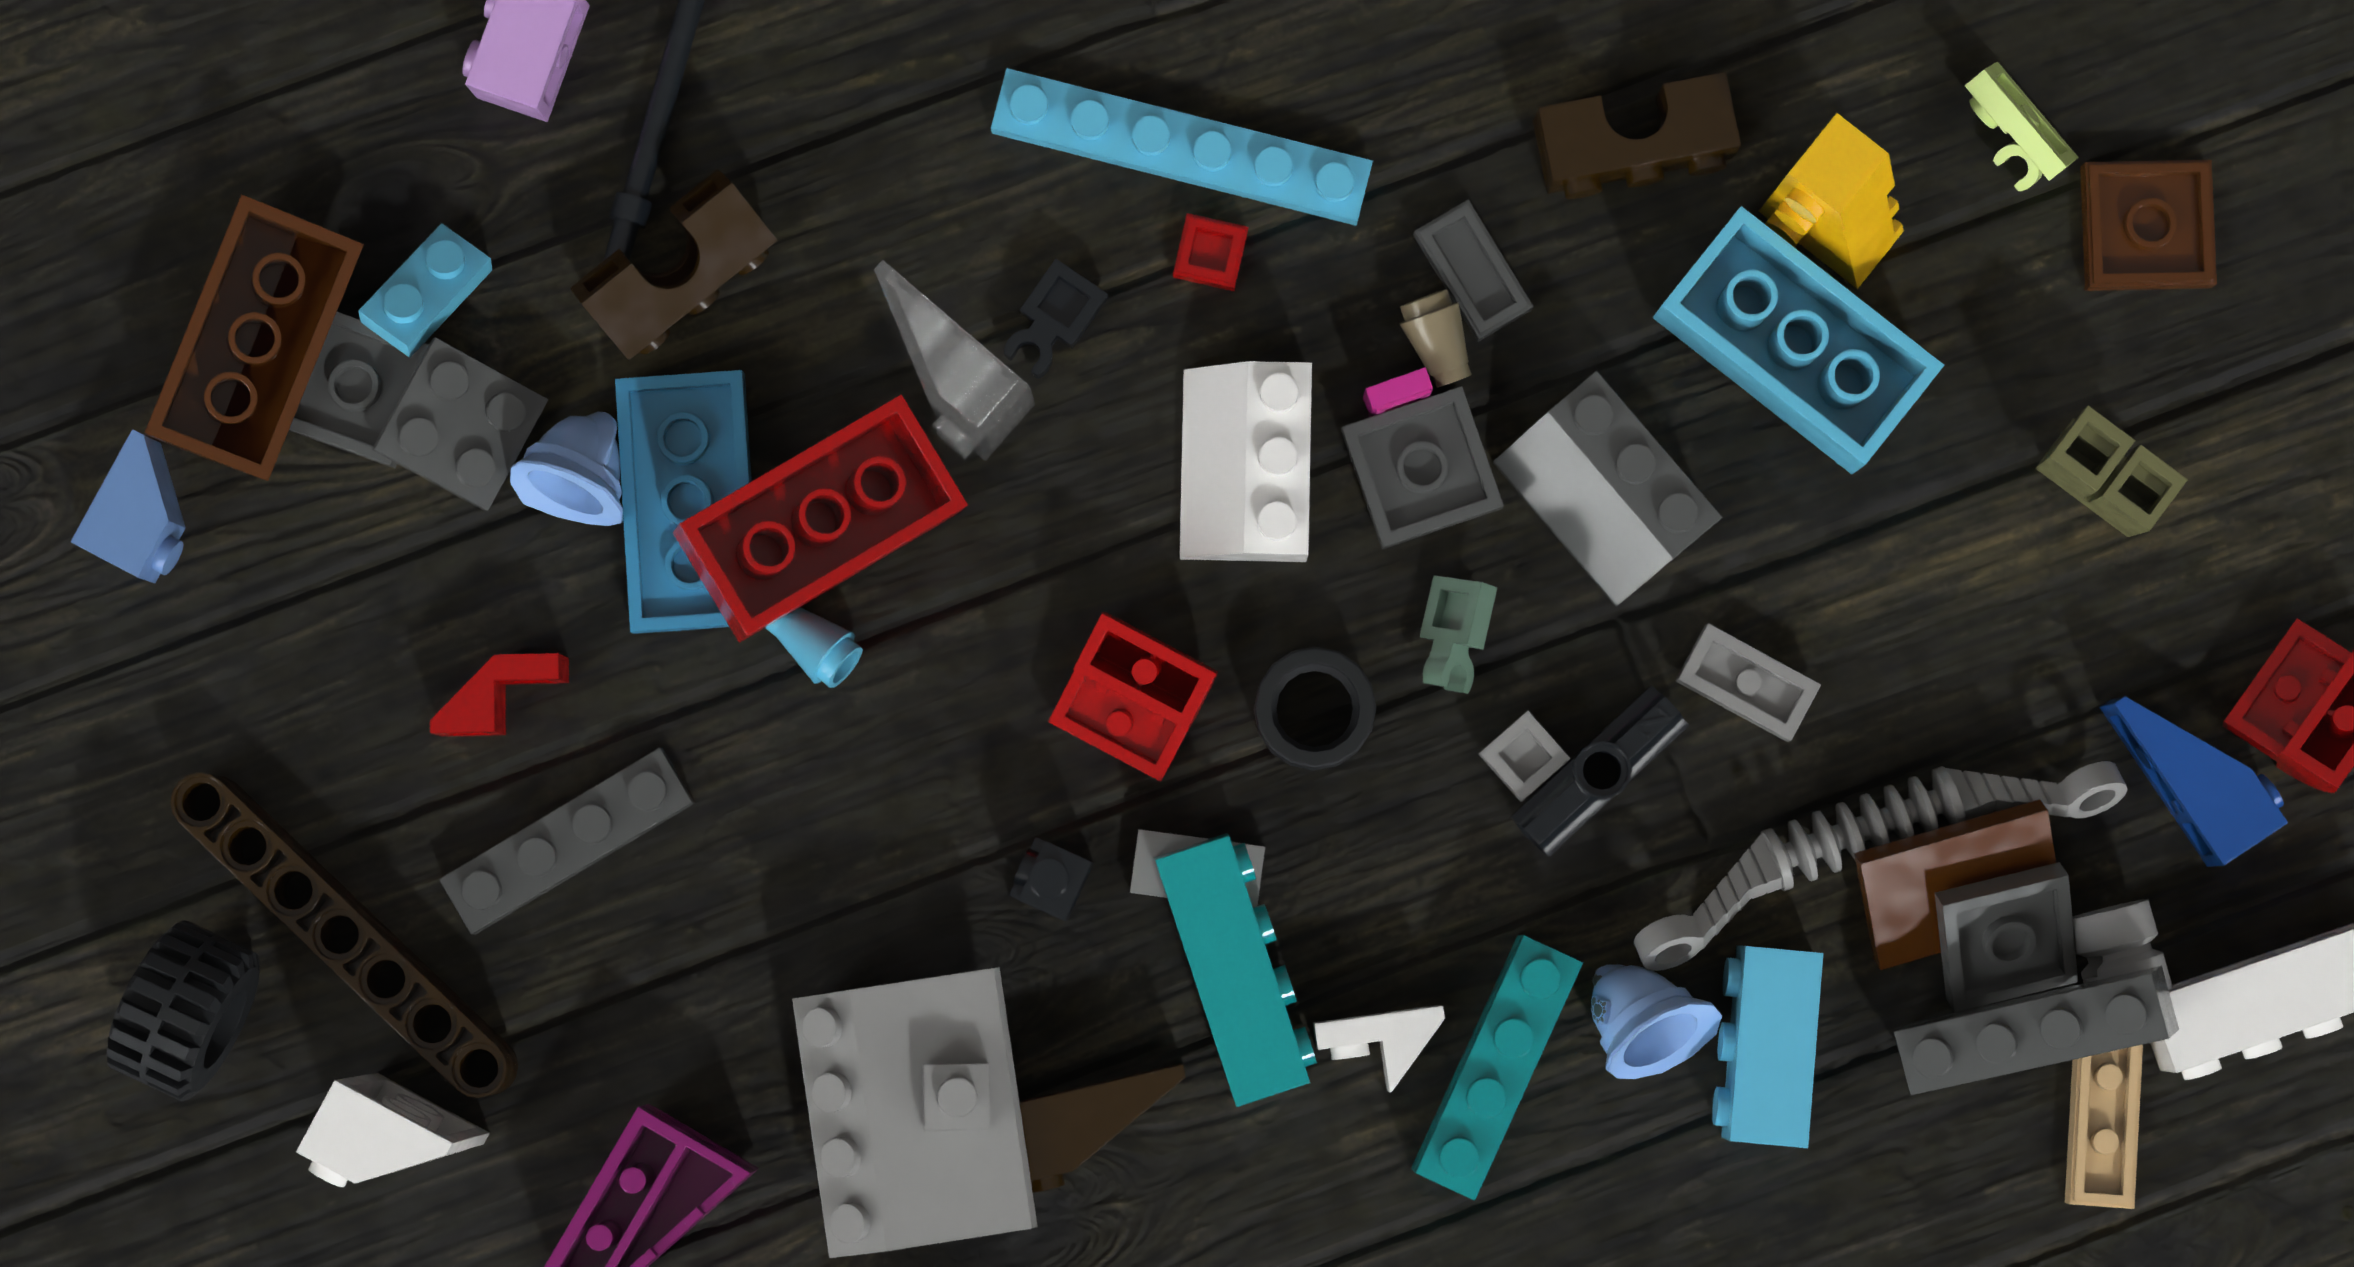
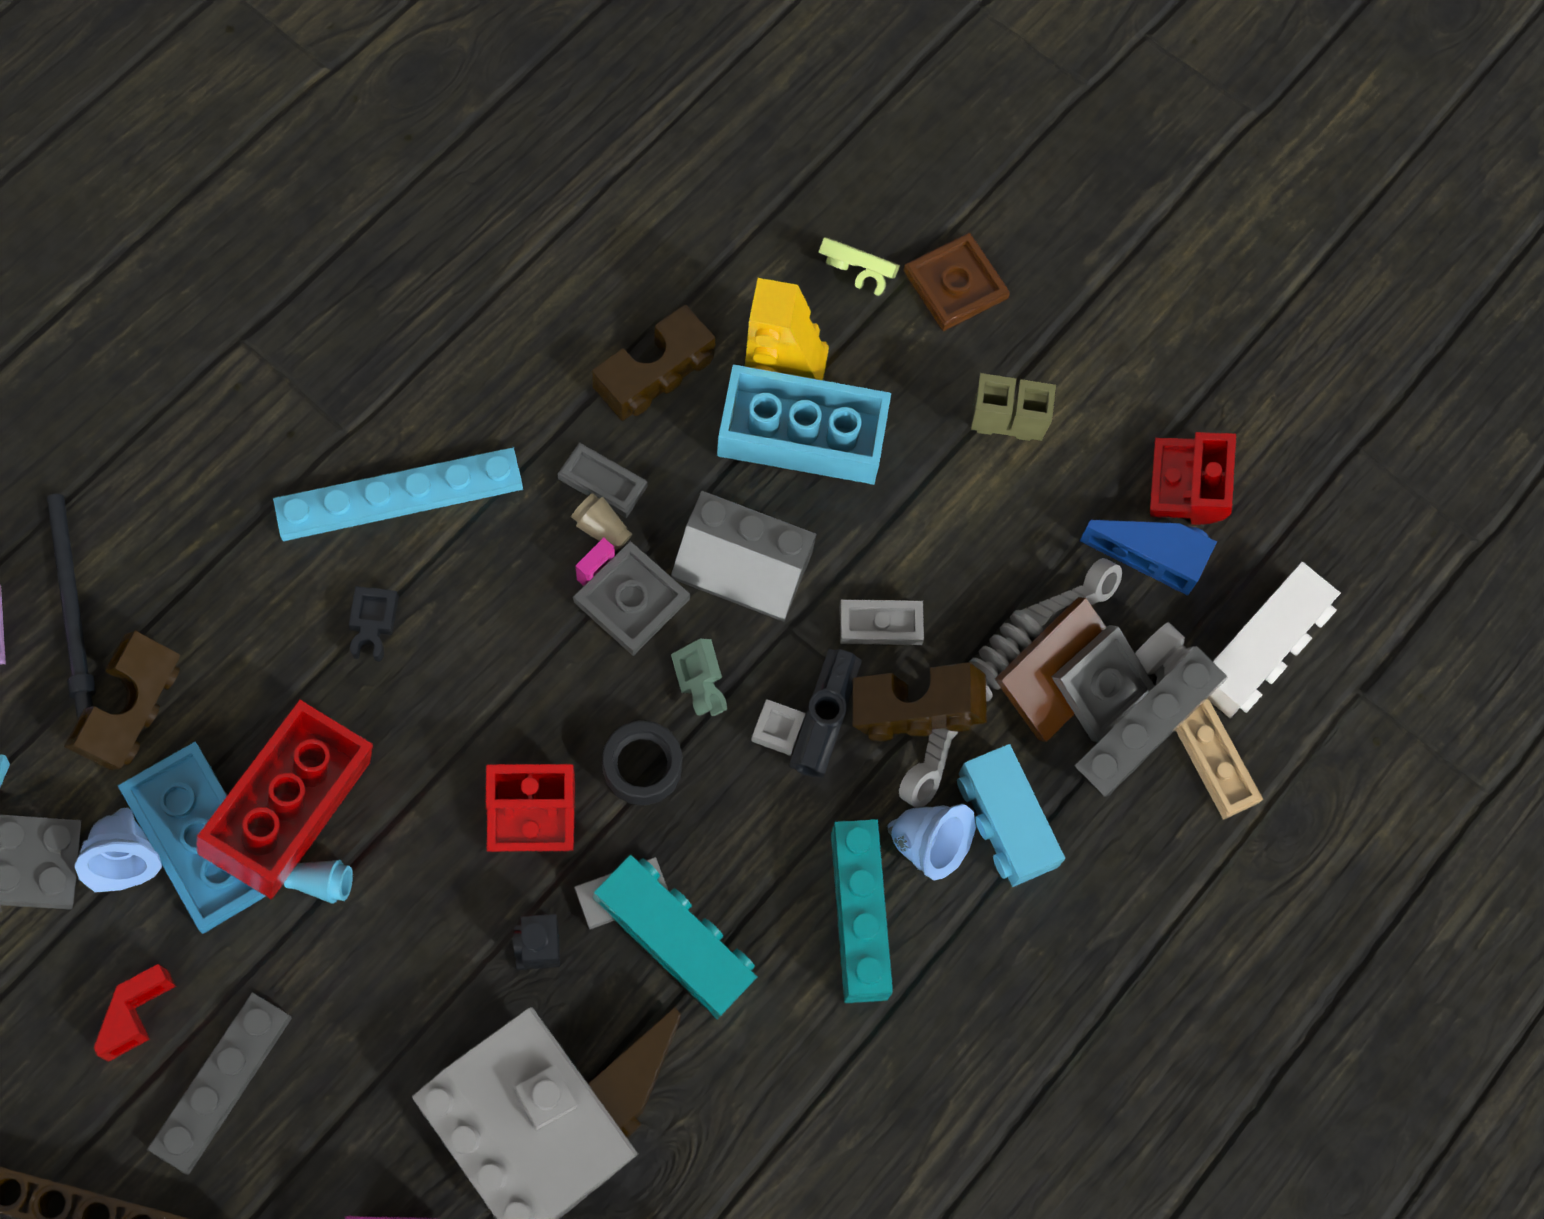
camera: 40 degrees left, 15 degrees down
clear slope [874,260,1035,461] -> none
red tile [1173,213,1249,291] -> none
white slope [1180,361,1312,562] -> none
white slope [1313,1005,1445,1092] -> none
none -> dark brown arch [853,662,987,741]

